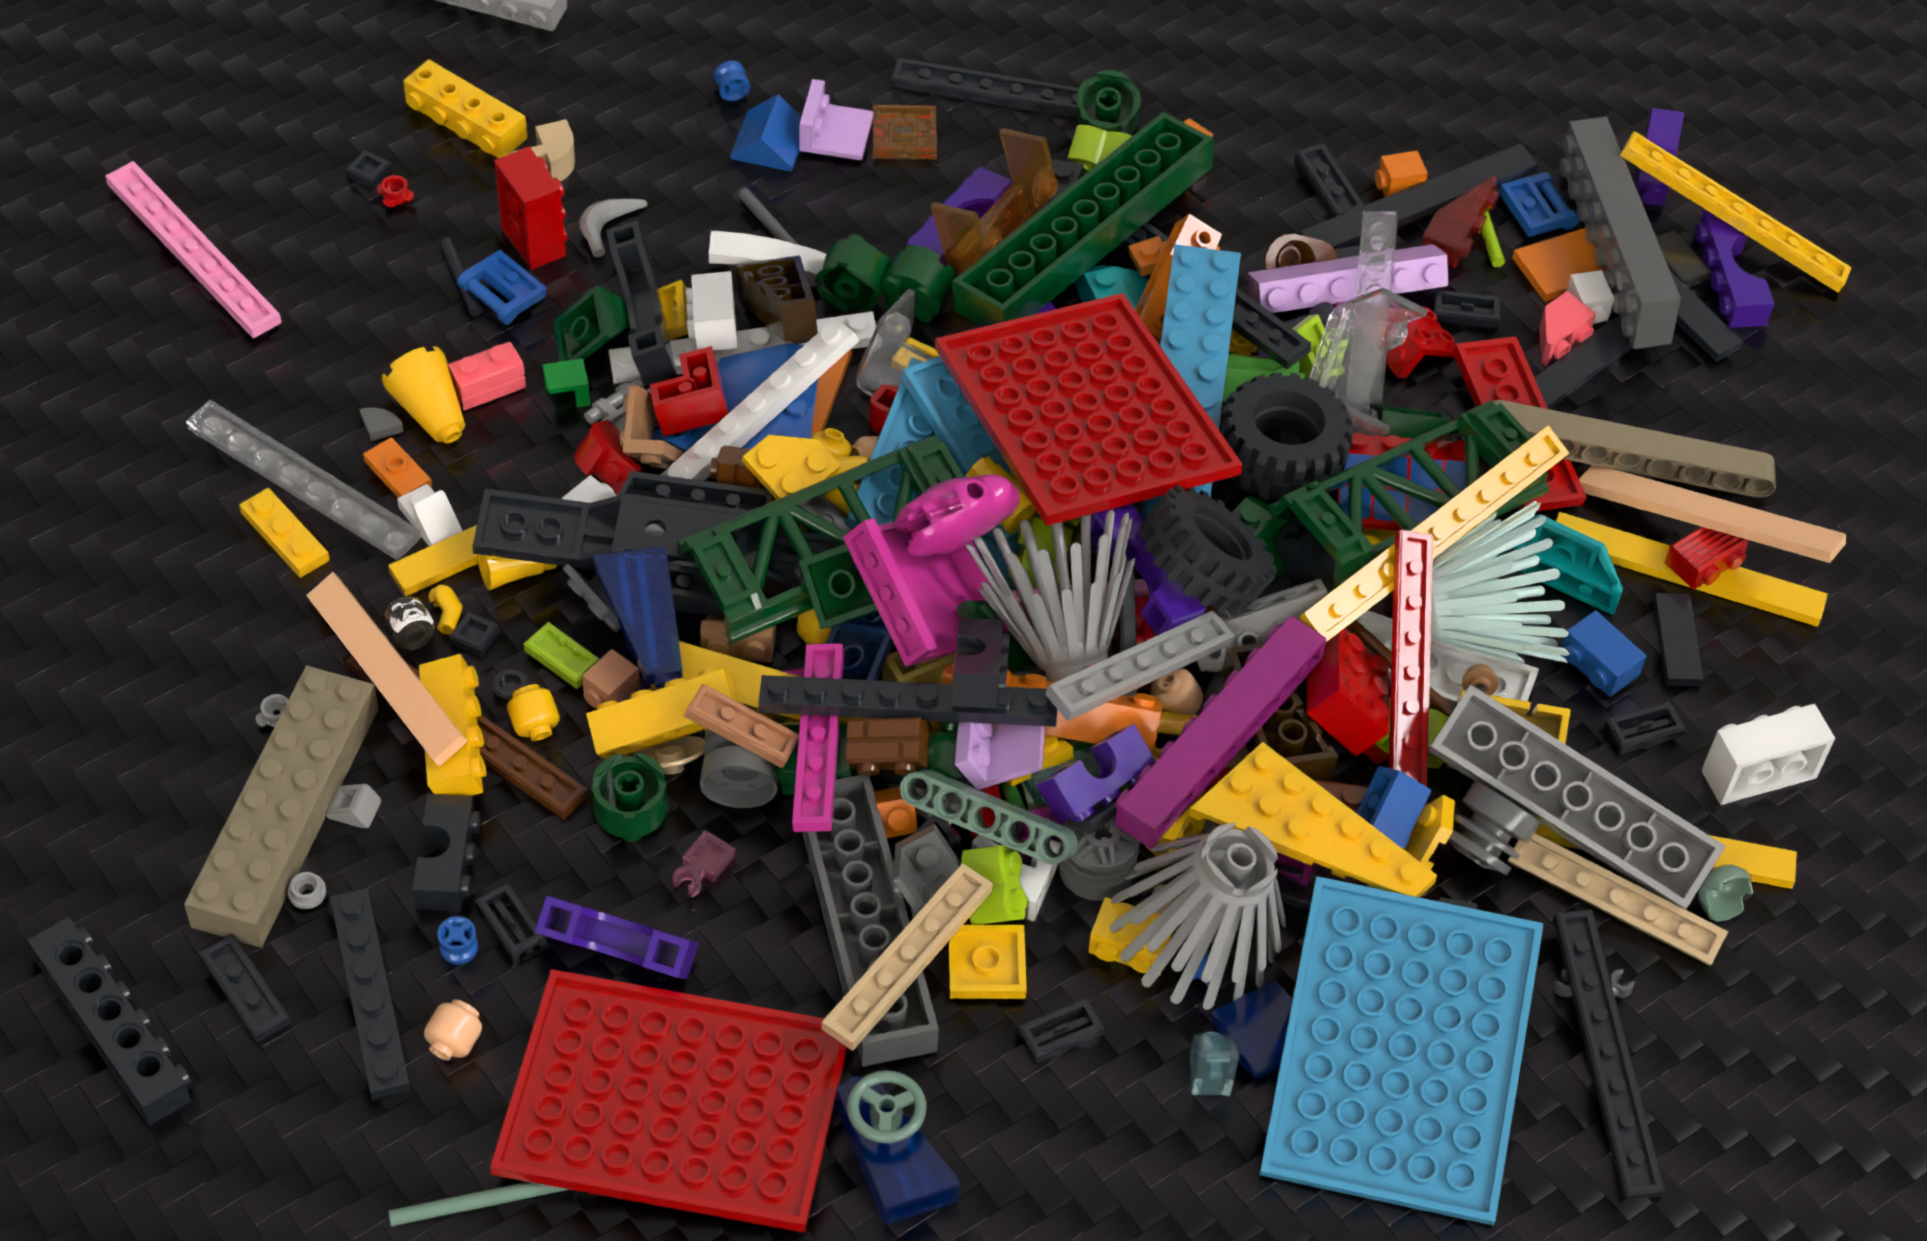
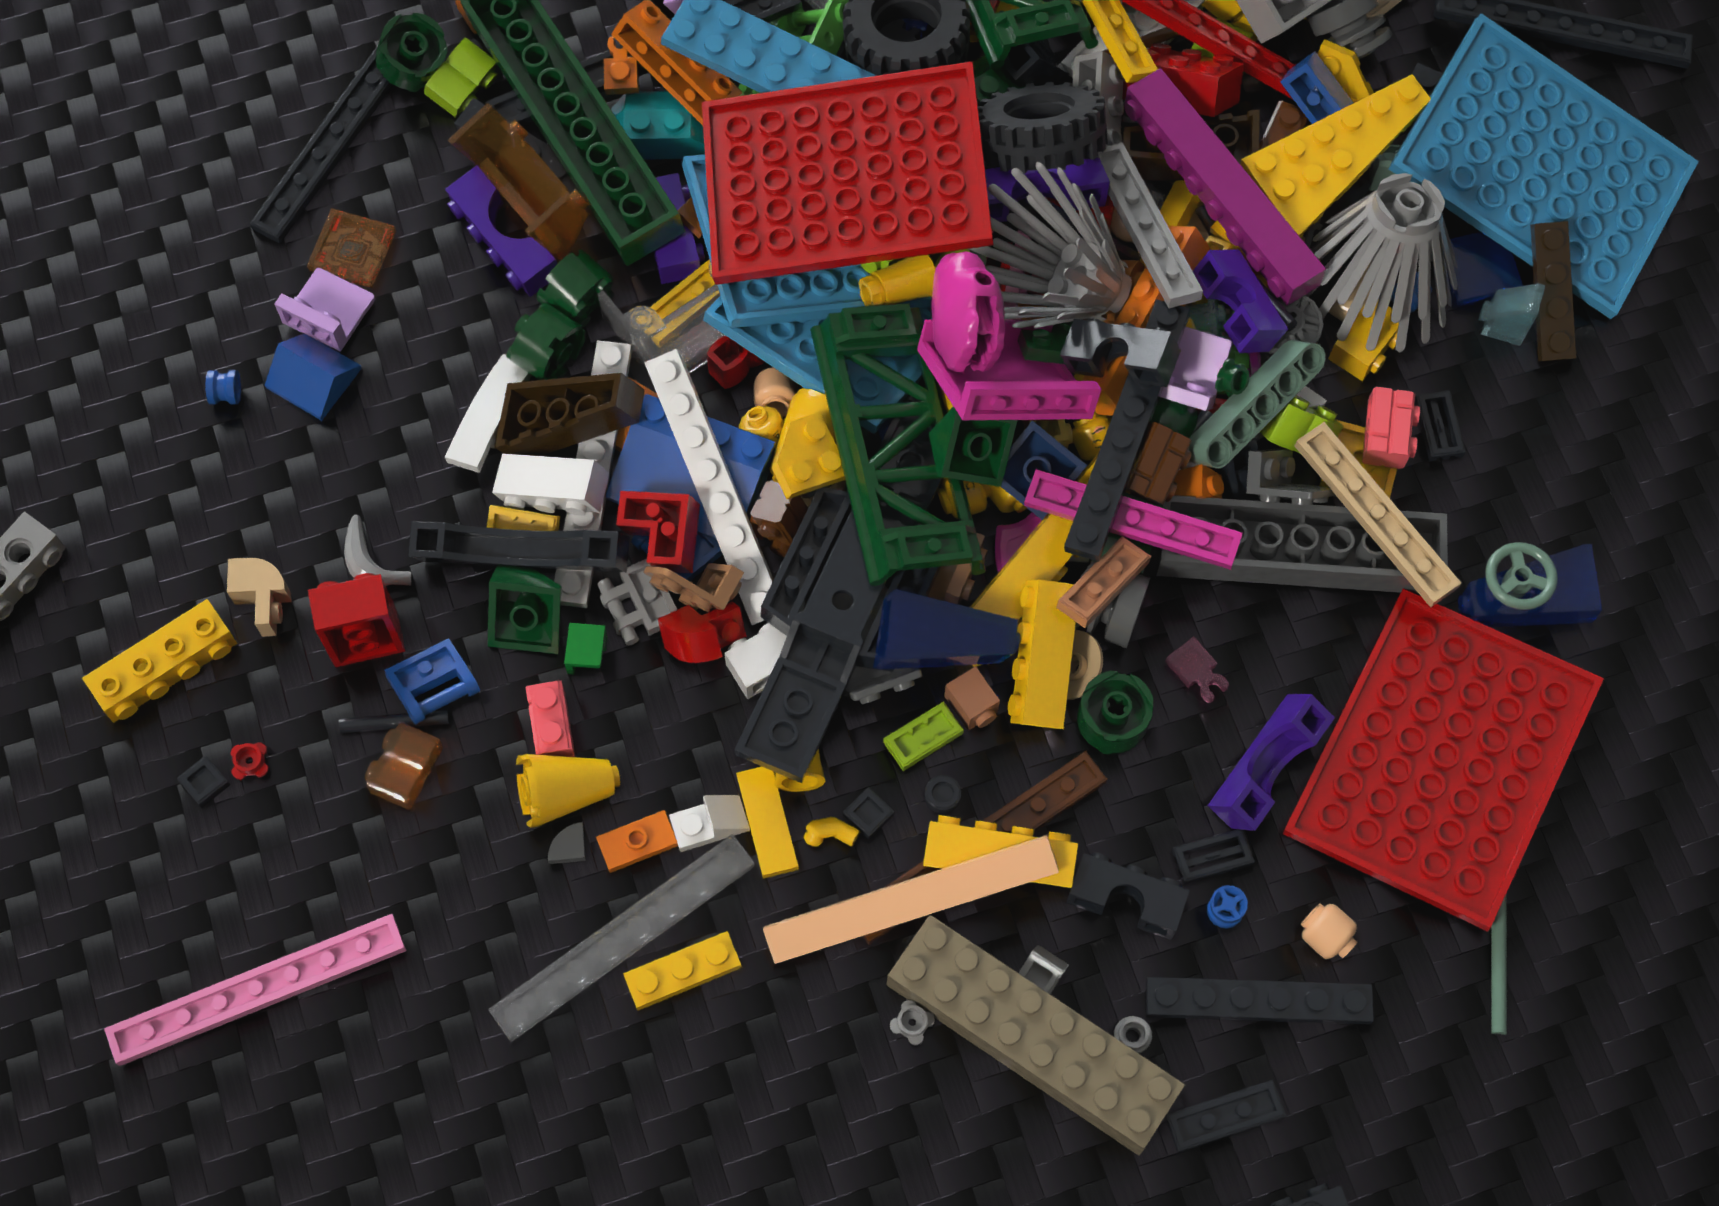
camera: 70 degrees left, 15 degrees up
clear smoke head [382,597,435,650] -> none
yellow head [507,684,560,741] -> none
dark grey bar [738,188,798,245] -> none
none -> clear orange brick [365,722,443,810]
none -> dark green plate [1215,358,1249,397]
none -> coral brick [1362,387,1420,469]
none -> dark brown plate [1530,221,1576,361]

